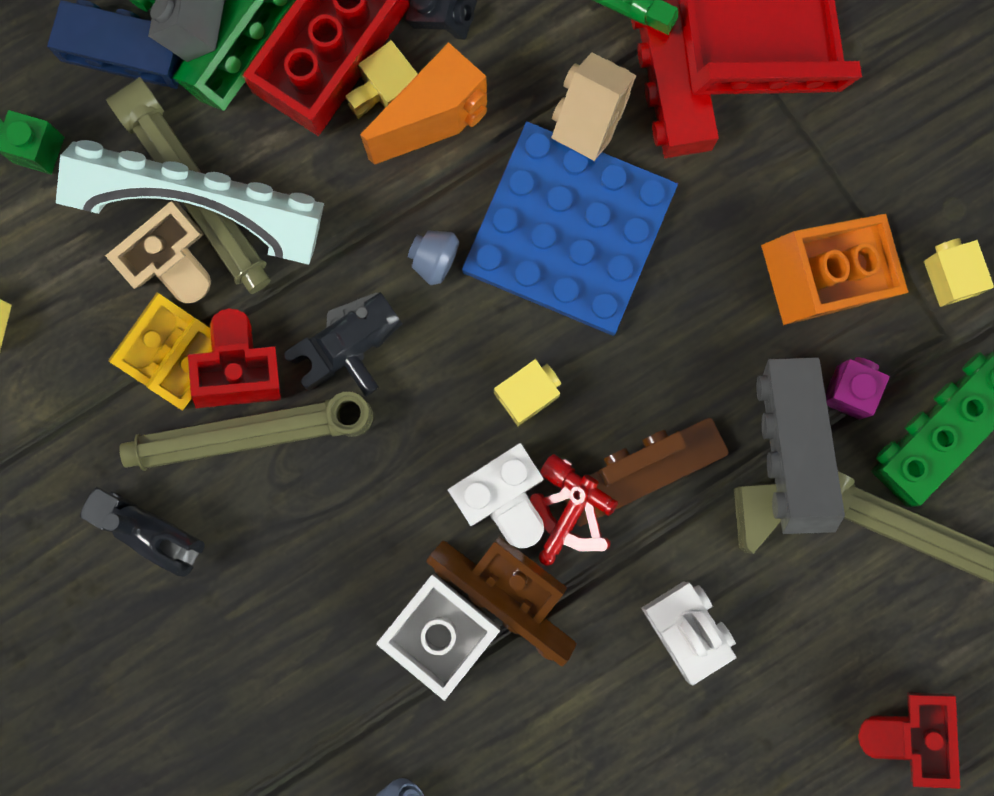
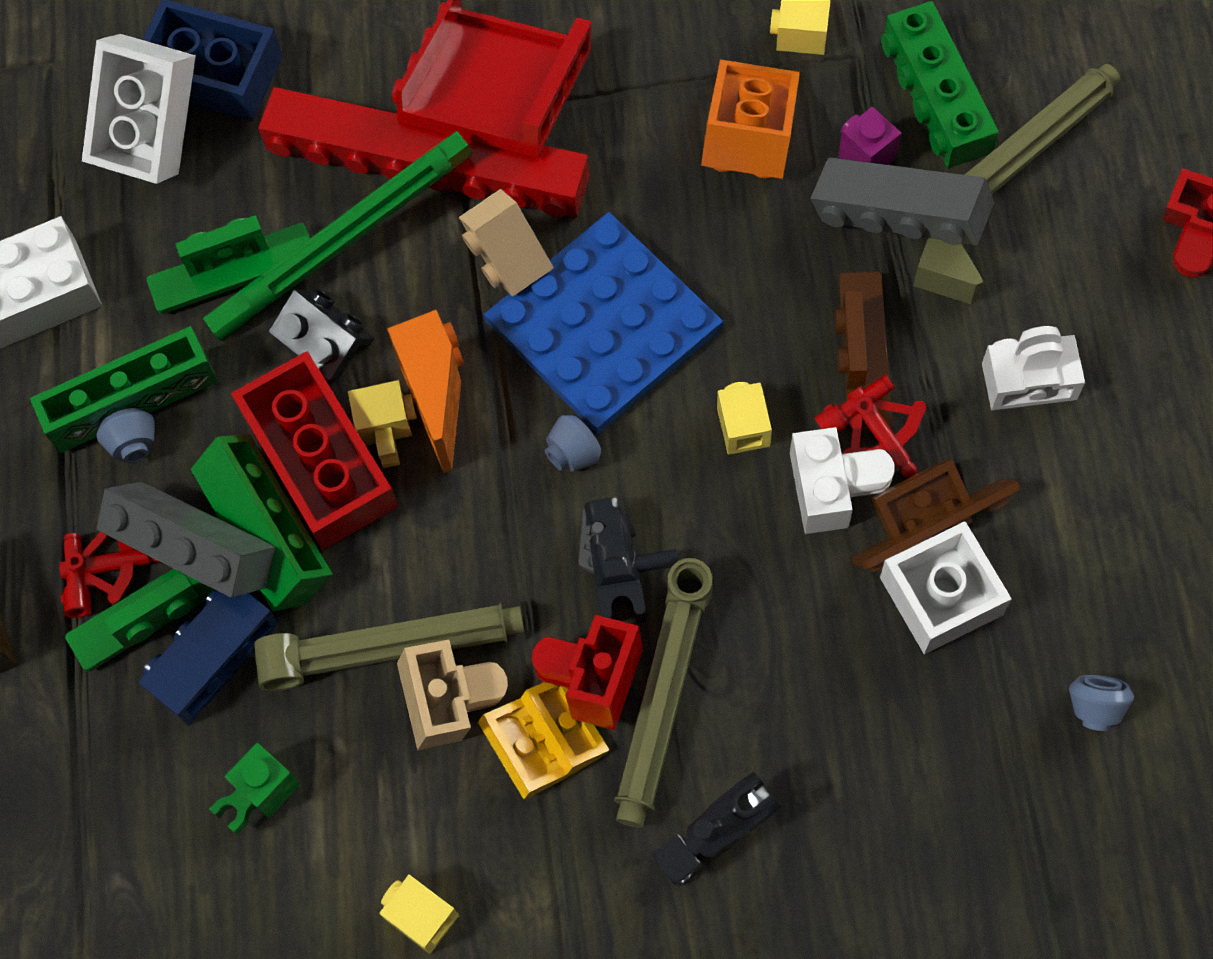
camera: 60 degrees left, 15 degrees down
light aqua arch [56,140,324,265] -> none

